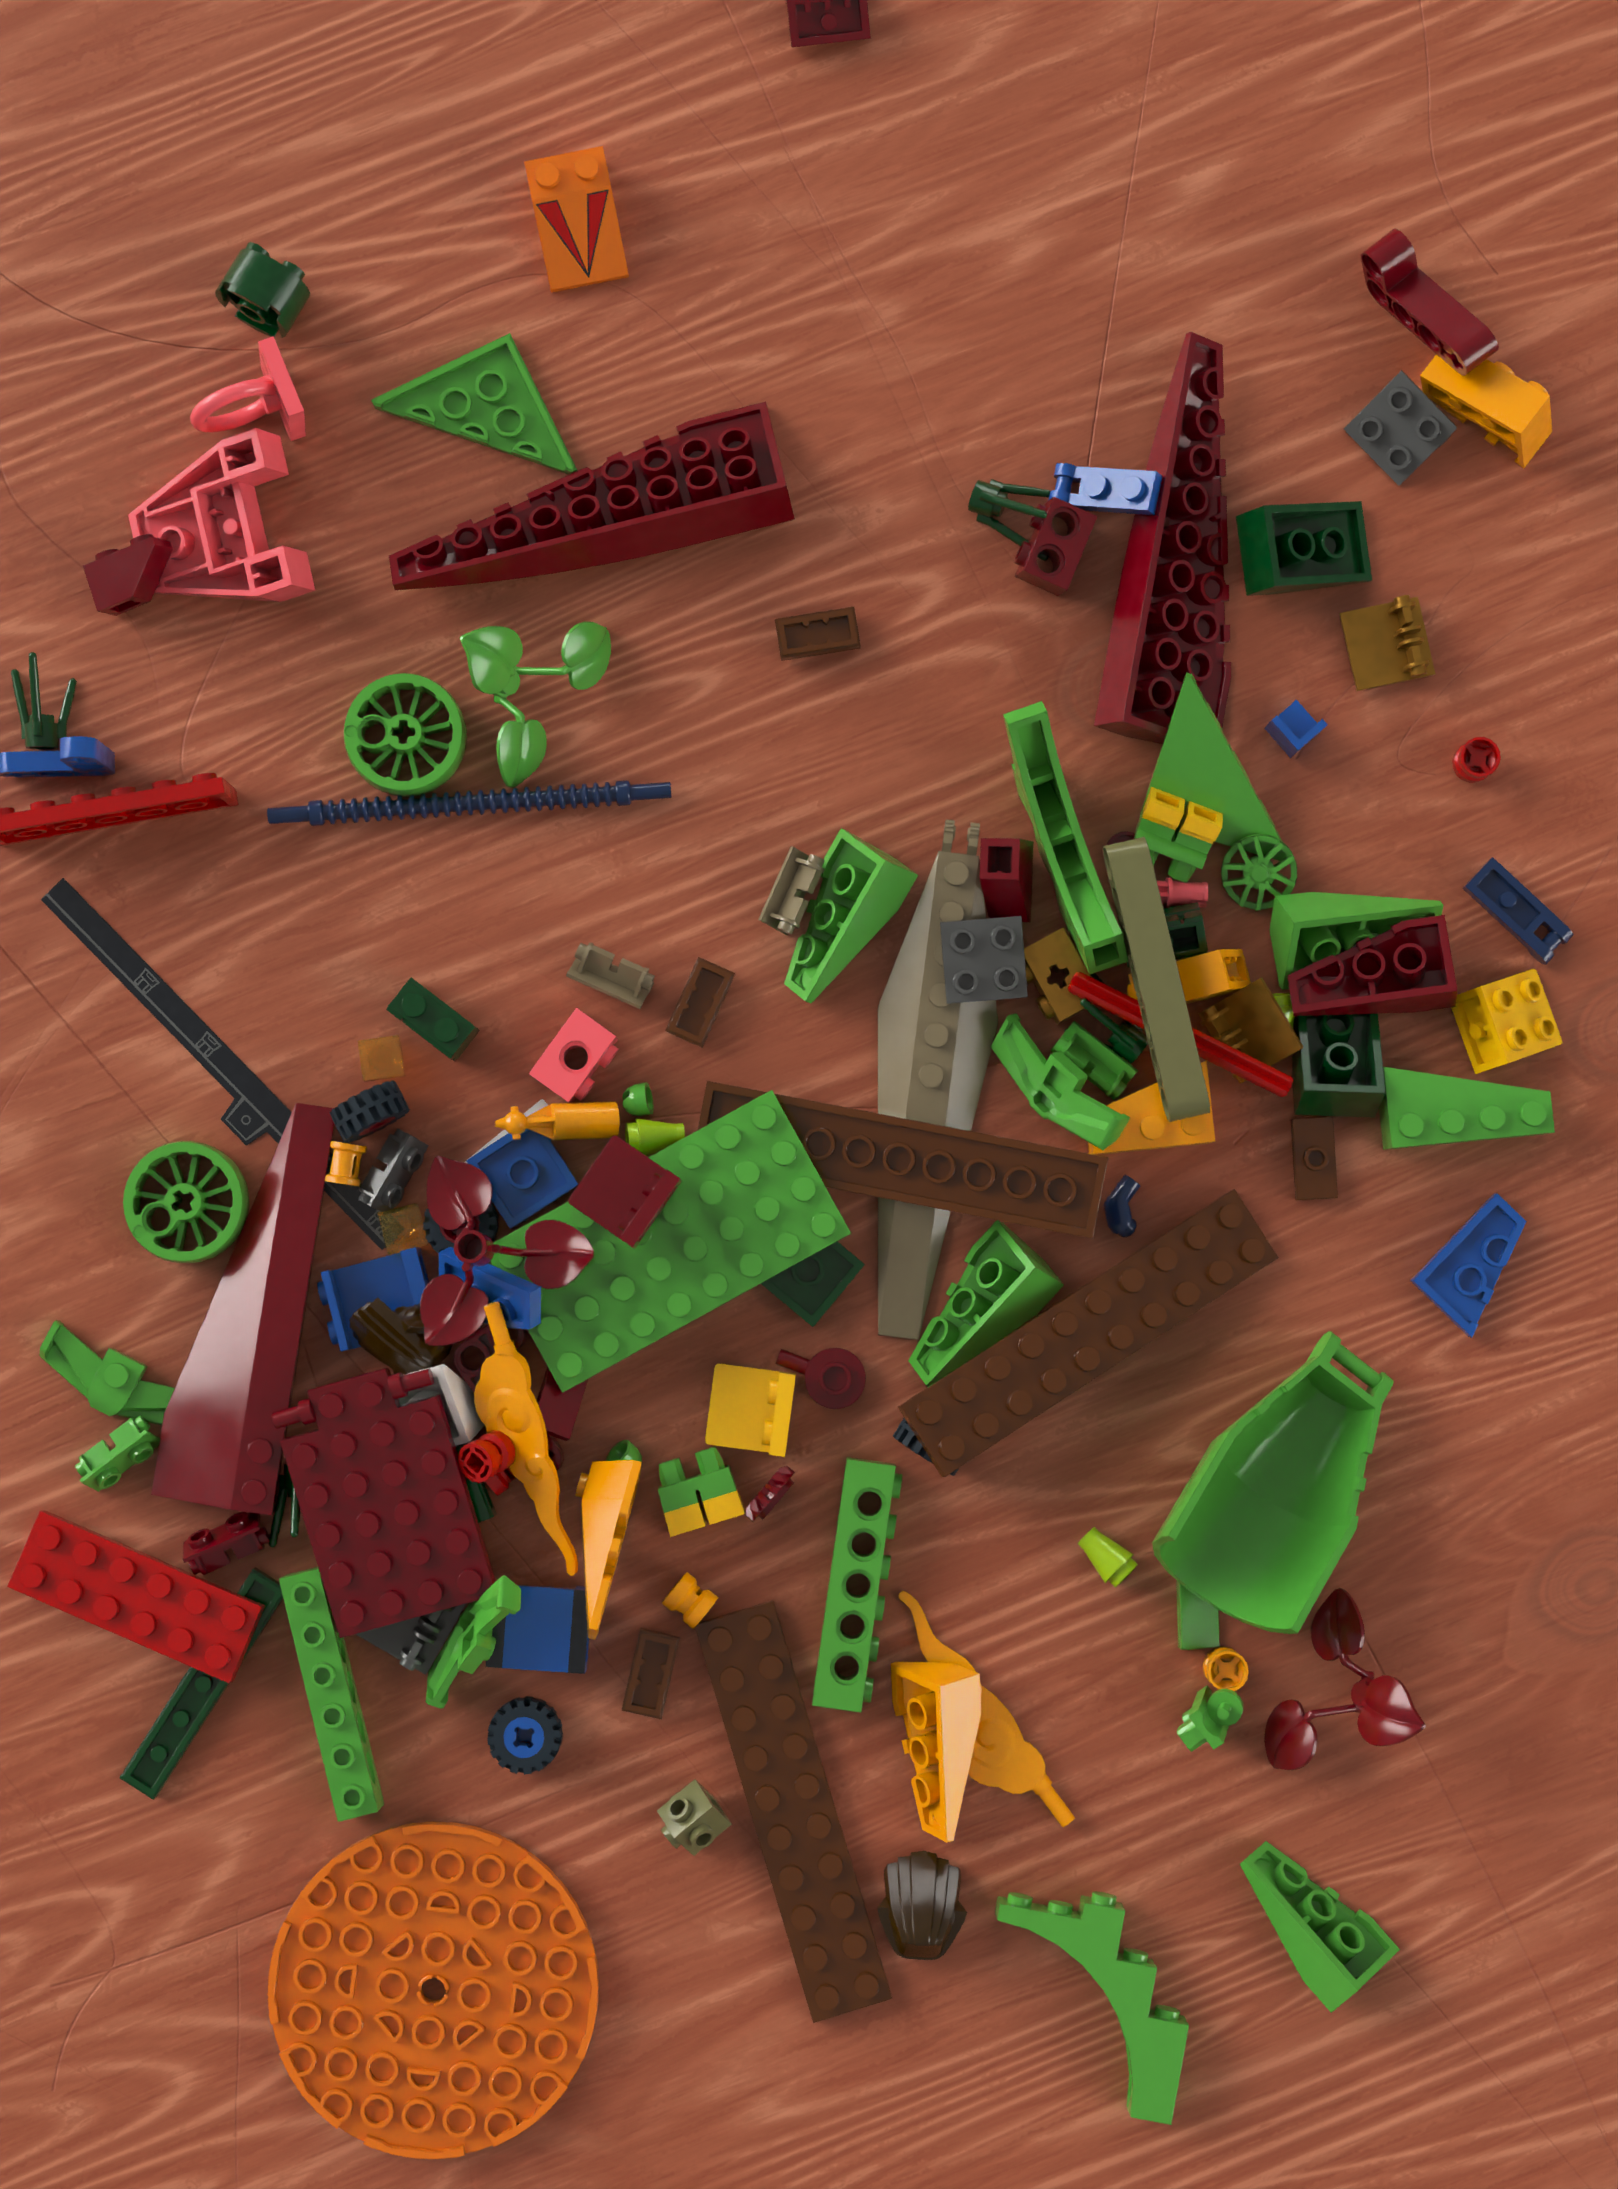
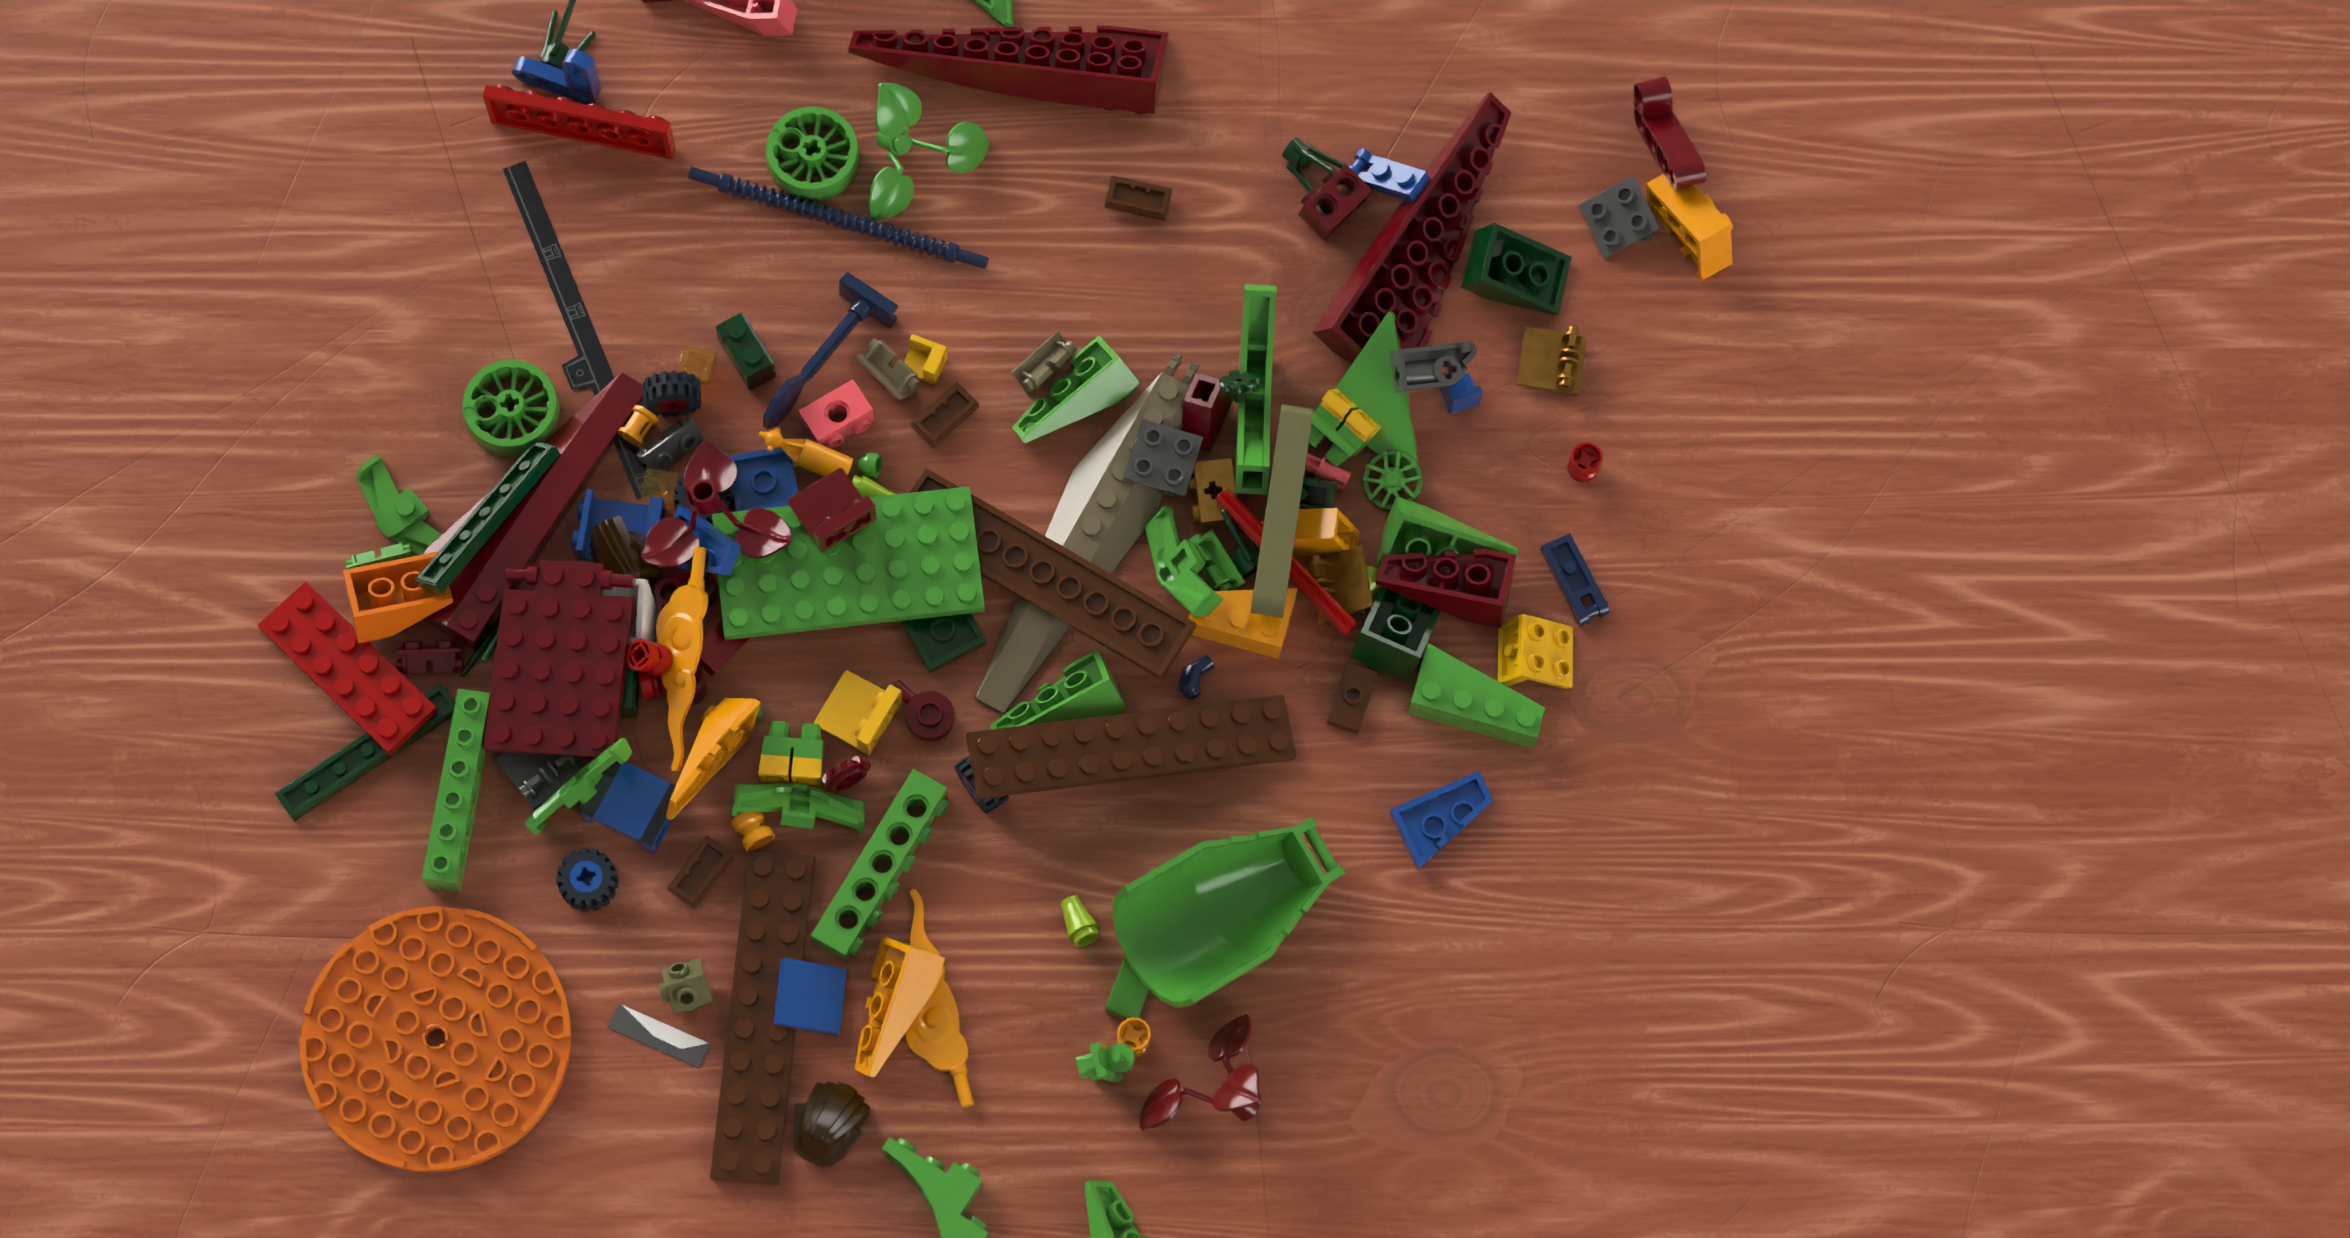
camera: 20 degrees right, 15 degrees down
none -> orange slope [343,551,453,643]
none -> dark green tile [415,441,560,594]
none -> dark grey sticker [608,1004,710,1067]
none -> bright green plate [731,782,865,834]
none -> dark blue piece [763,272,898,430]
none -> blue tile [773,958,847,1036]
none -> yellow panel [904,334,947,386]
none -> dark green plant [1219,370,1260,403]
none -> dark grey piece [1390,341,1477,392]

